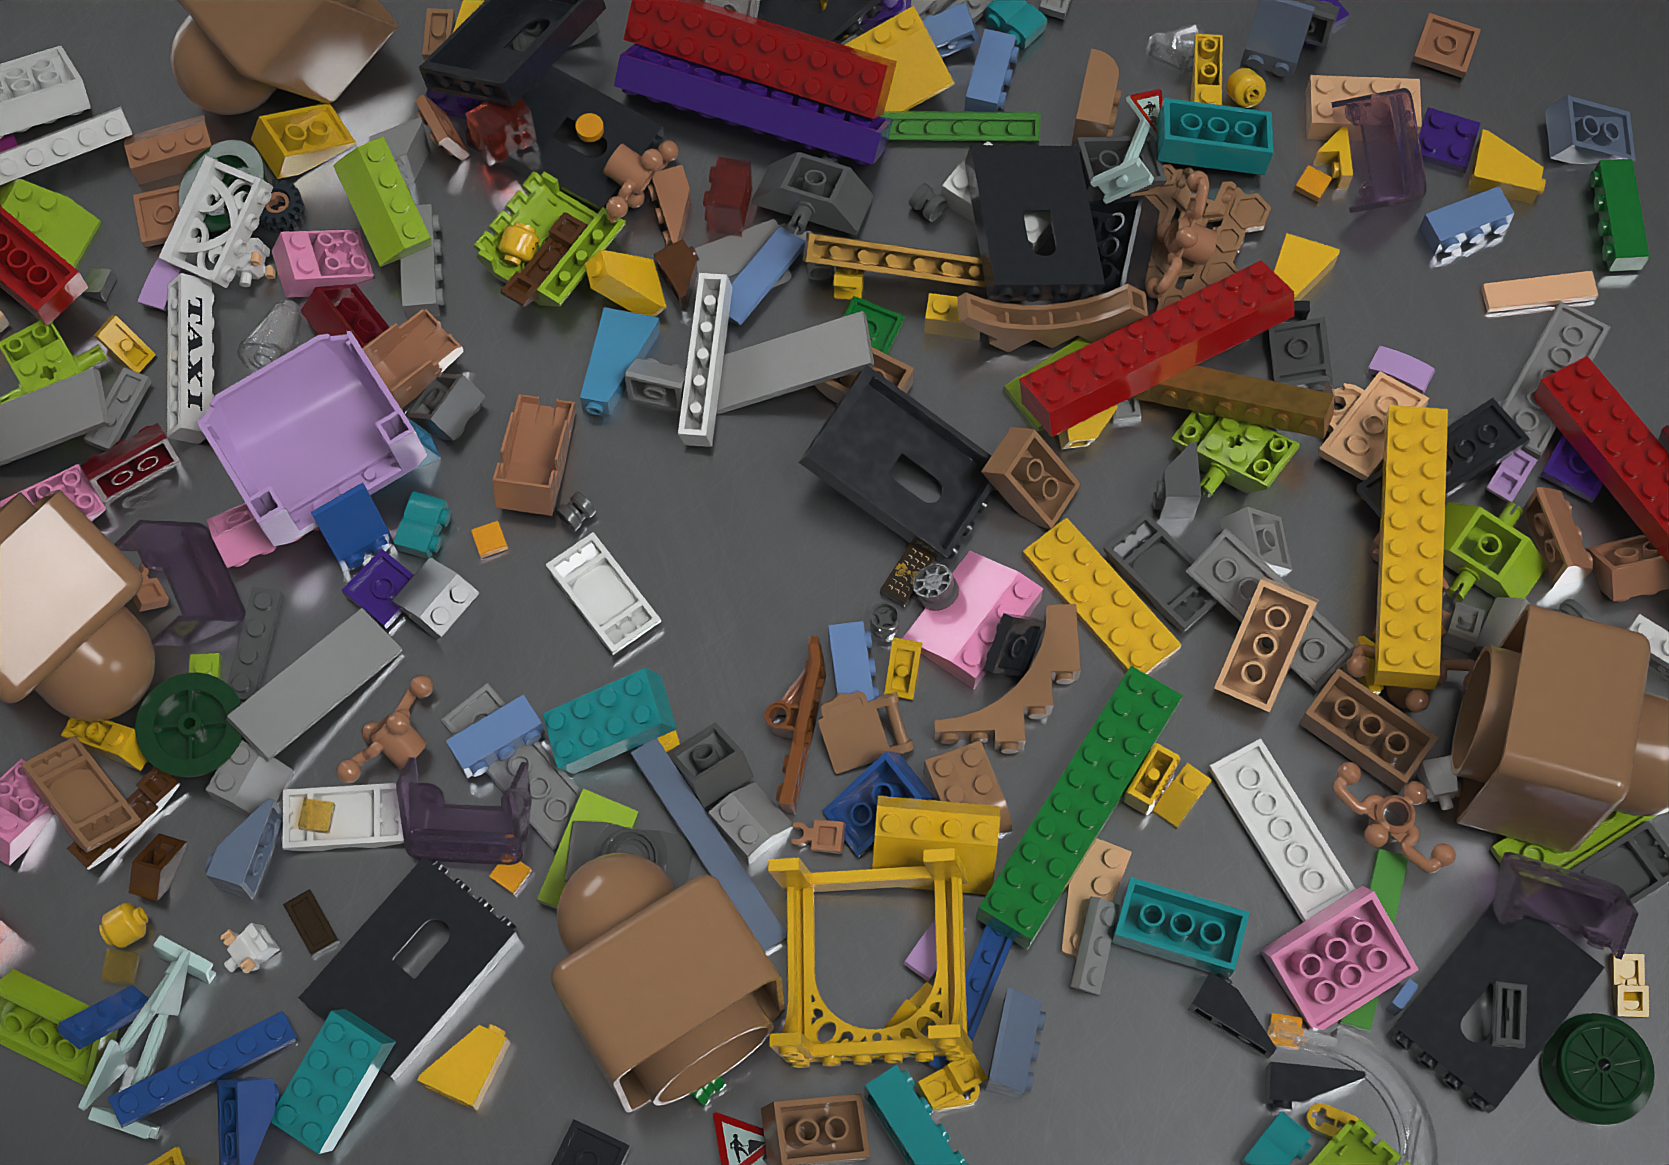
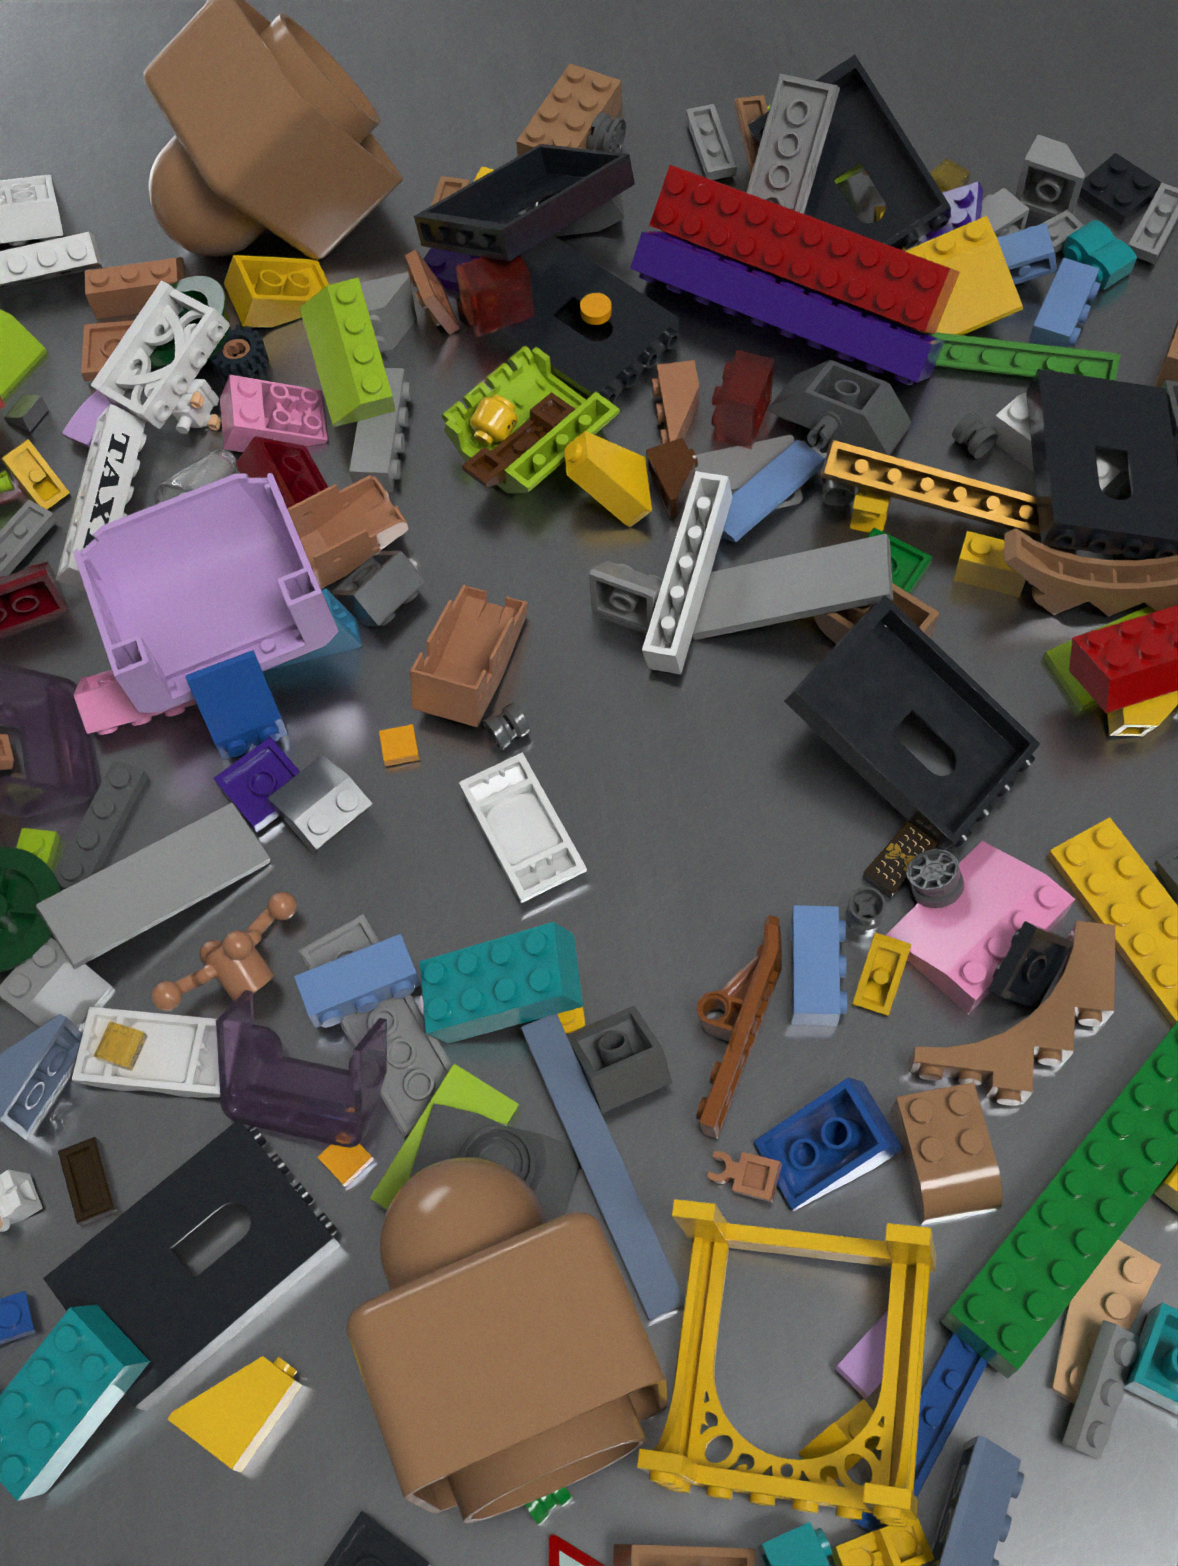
camera: 15 degrees right, 5 degrees down
teal brick [394,491,451,559] -> none
dark azure slope [580,307,660,415] -> none
nougat wheel [603,140,679,223] -> none
light grey slope [708,782,793,865] -> none
medium nougat piece [818,691,914,774] -> none
yellow slope [872,796,1000,895] -> none
medium nougat brick [981,427,1081,529] -> none

